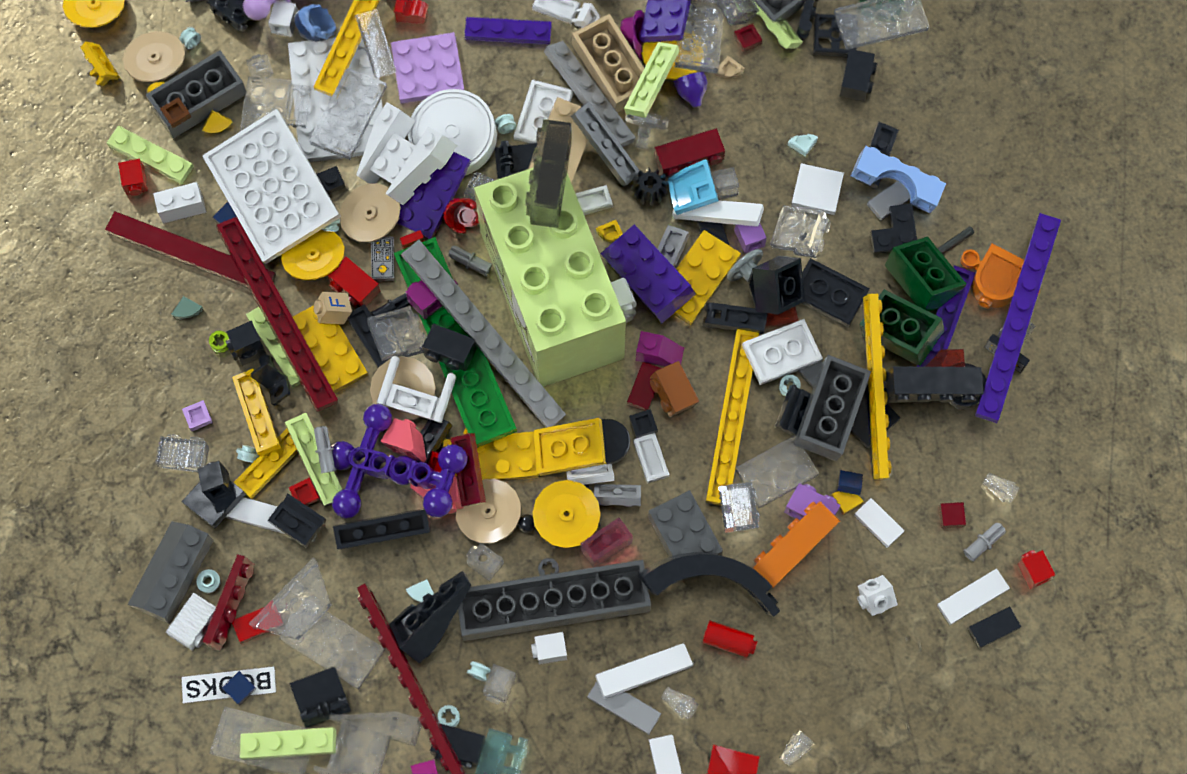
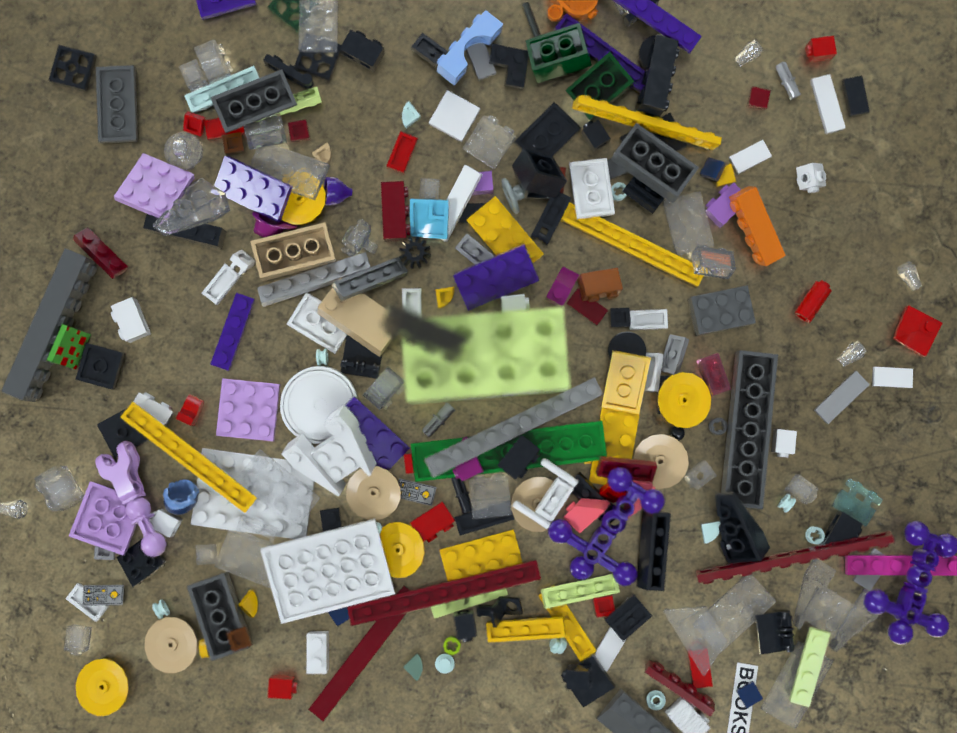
camera: 75 degrees left, 15 degrees up
yellow plate [80,41,120,86] -> none
yellowish green plate [107,125,194,184] -> none
clear brick [155,434,209,473] -> none
lavender plate [182,400,213,432] -> none
tan brick [314,292,352,324] -> none
light grey axle [314,426,336,473] -> none
clear tile [355,9,397,78] -> none
red hair [444,198,479,234] -> none
white tile [595,643,693,699] -> none
yellowish green plate [624,42,679,118] -> none
black arch [637,552,780,617] -> none
clear red tile [925,349,965,367] -> none
none -> red tile [386,131,418,174]
none -> light aqua plate [435,654,455,674]
none -> black brick [581,119,611,153]

